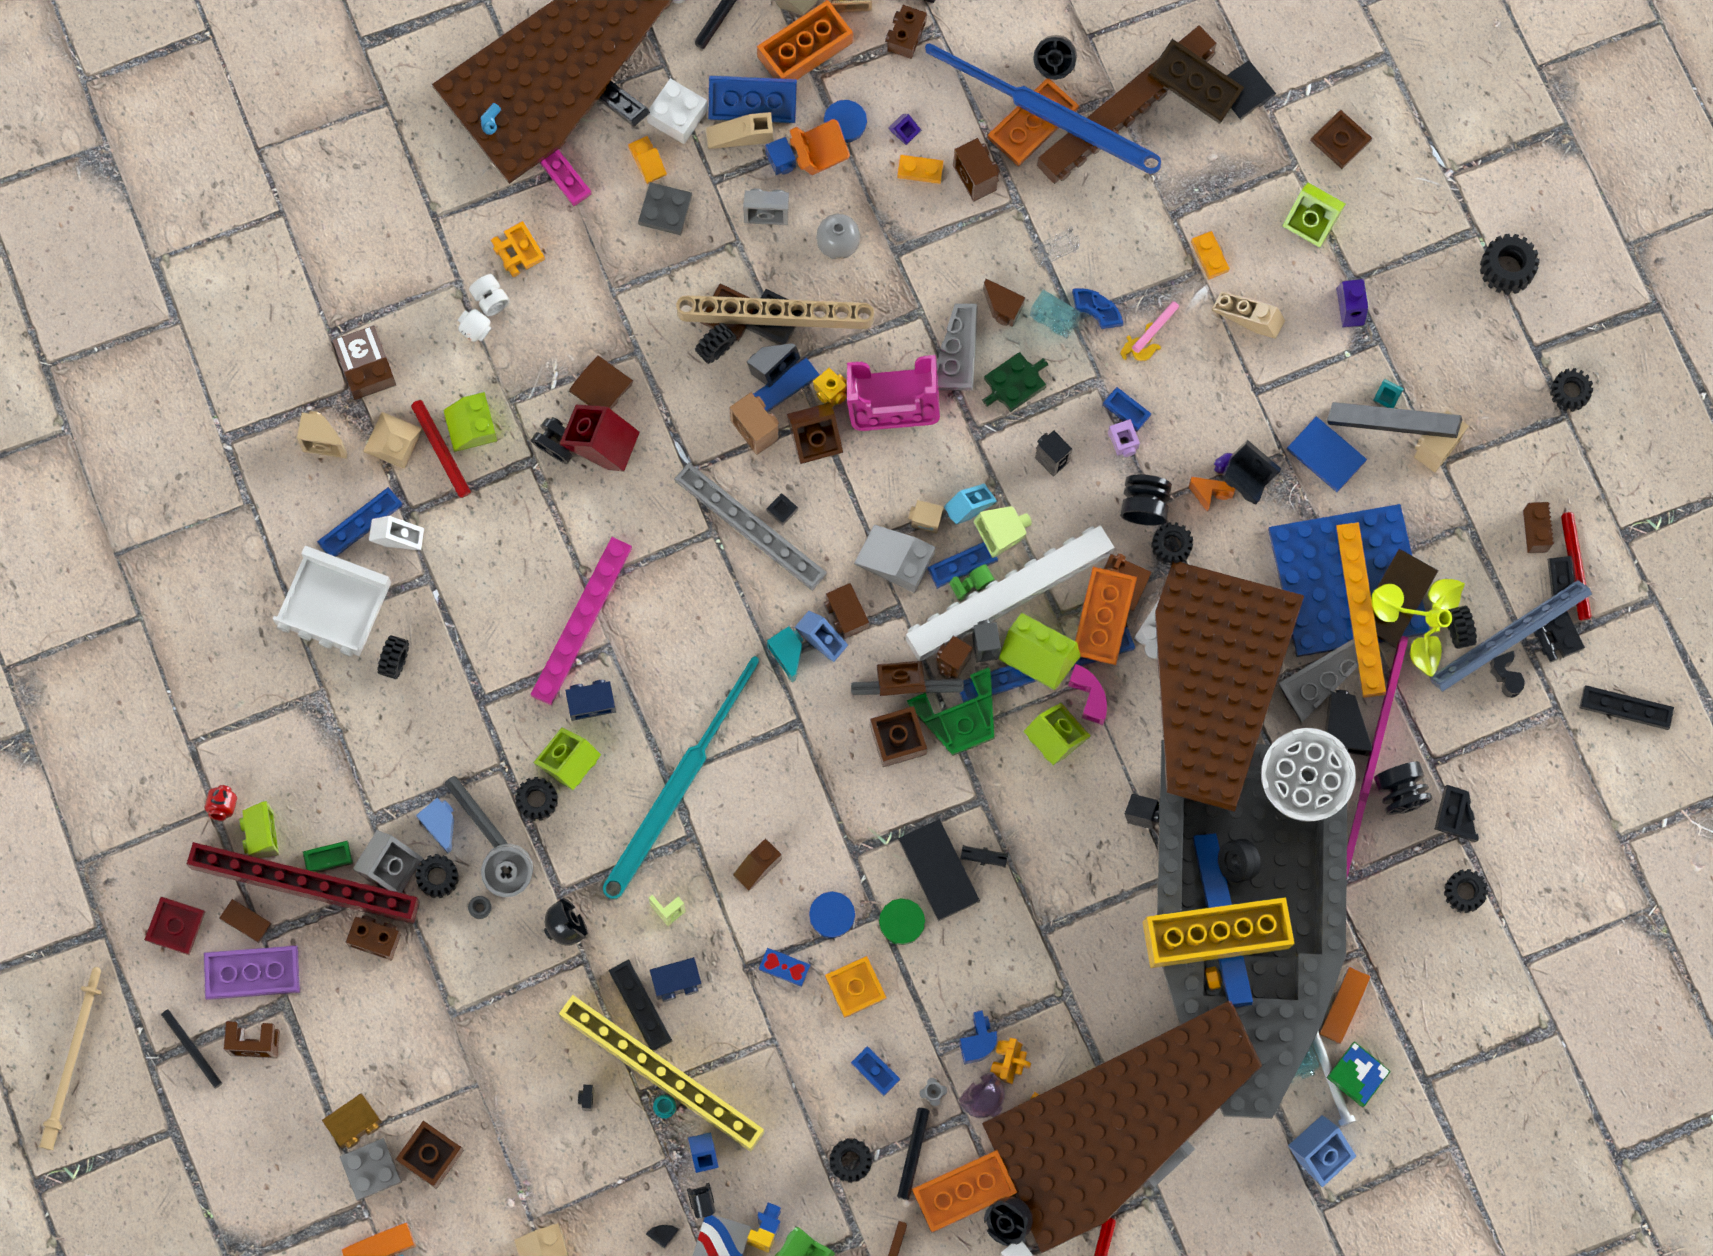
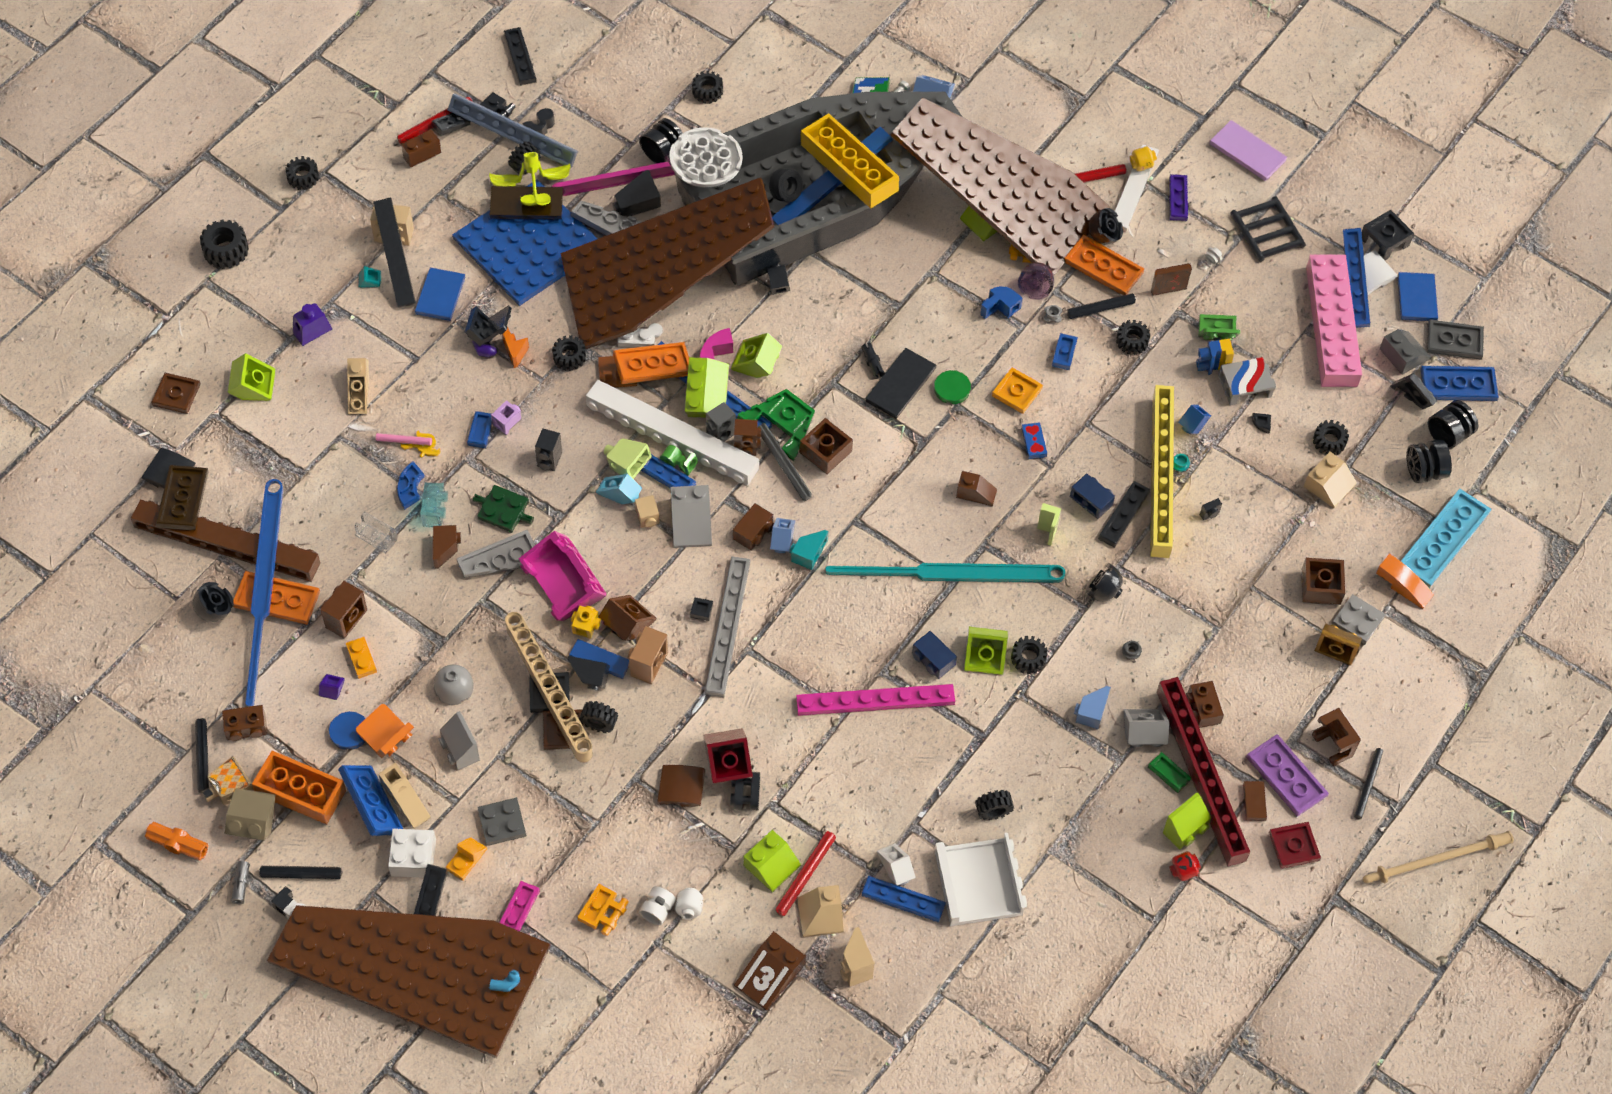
camera: 120 degrees left, 15 degrees down
black tyre [415,854,459,898] -> none
dark grey axle [445,776,512,870] -> none
light grey wheel [481,843,533,897] -> none
black piece [687,1183,716,1218] -> none
blue brick [765,137,796,175] -> none
blue tile [809,891,855,938] -> none
reddish brown tile [877,661,926,696] -> none
light orange hips [990,1038,1031,1085] -> none
black wheel [1120,474,1172,526] -> none
light orange plate [1191,231,1230,279] -> none
light orange plate [1336,522,1386,698] -> none
black wing [1434,785,1479,842] -> none

